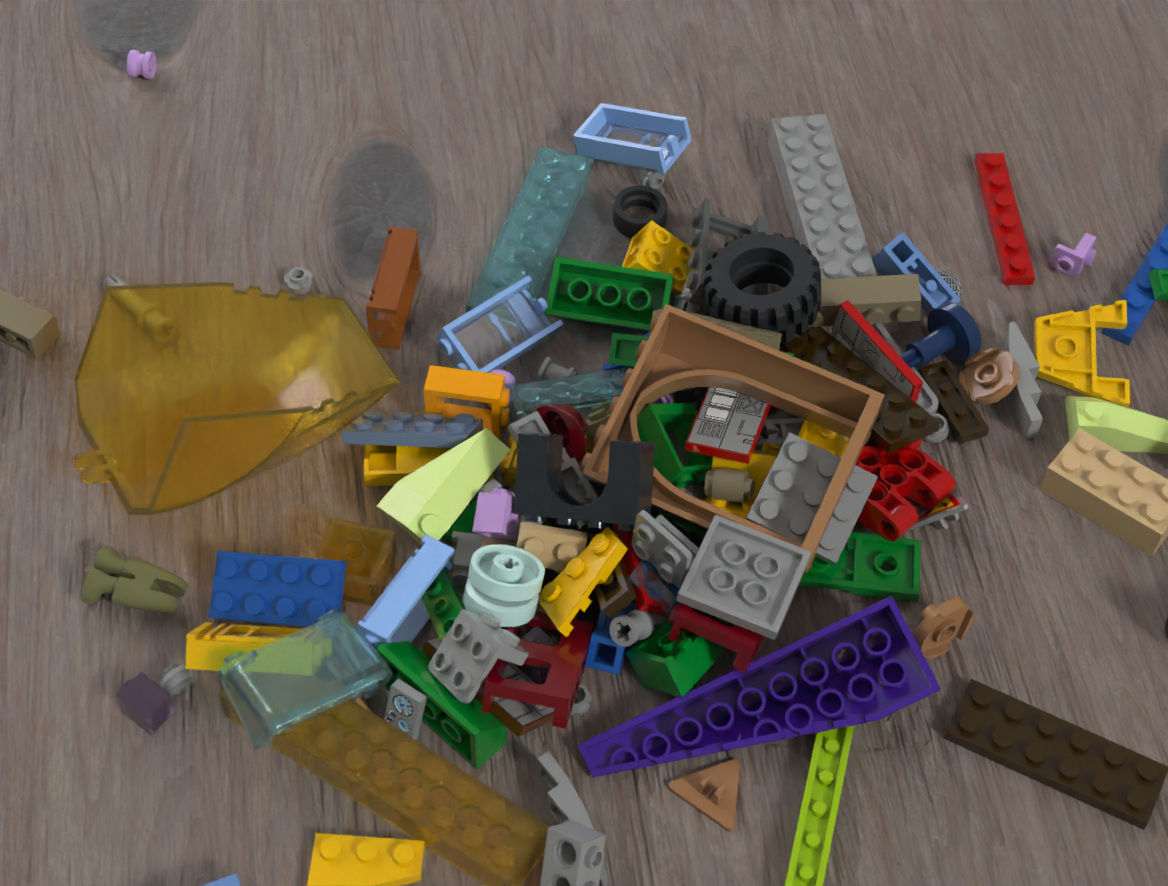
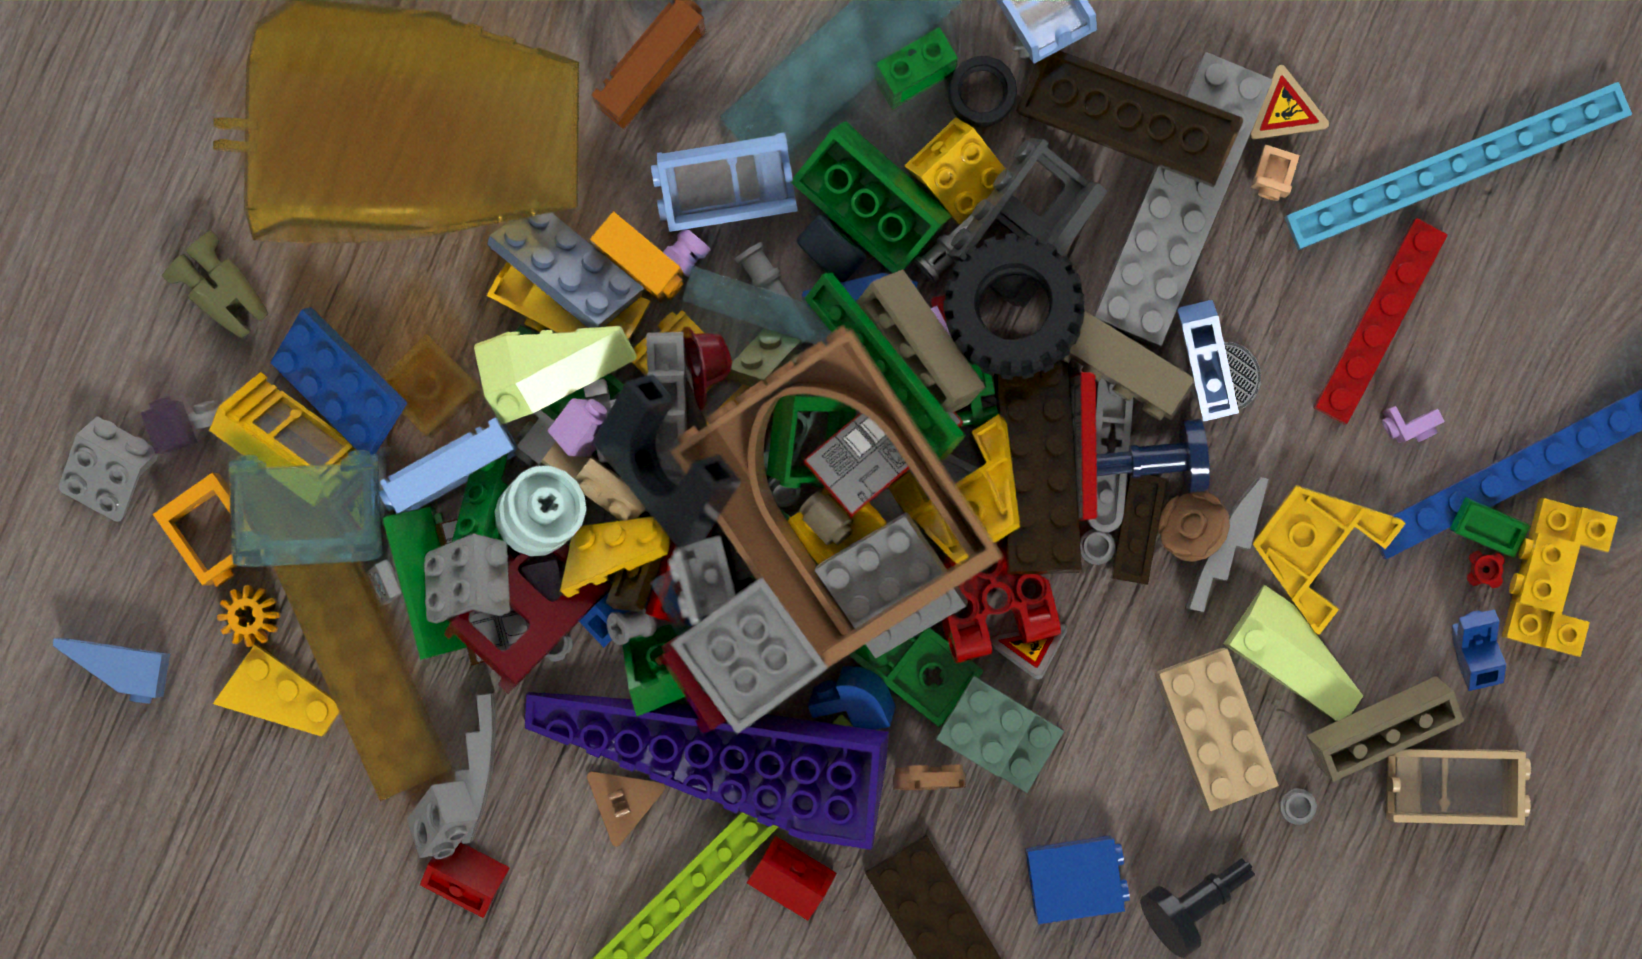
camera: 30 degrees right, 35 degrees up
none -> light grey bracket [59,417,160,522]
none -> light orange window [153,472,269,587]
none -> light orange gear [217,585,281,647]
none -> red panel [747,835,837,921]
none -> black wheel [797,215,866,282]
none -> blue brick [808,666,896,730]
none -> green window [874,27,958,110]
none -> sand green bracket [936,676,1064,793]
none -> dark brown plate [1016,50,1244,187]
none -> blue brick [1025,835,1130,924]
none -> piece [1250,65,1329,139]
none -> light nougat bracket [1251,145,1300,201]
none -> medium azure plate [1284,82,1632,250]

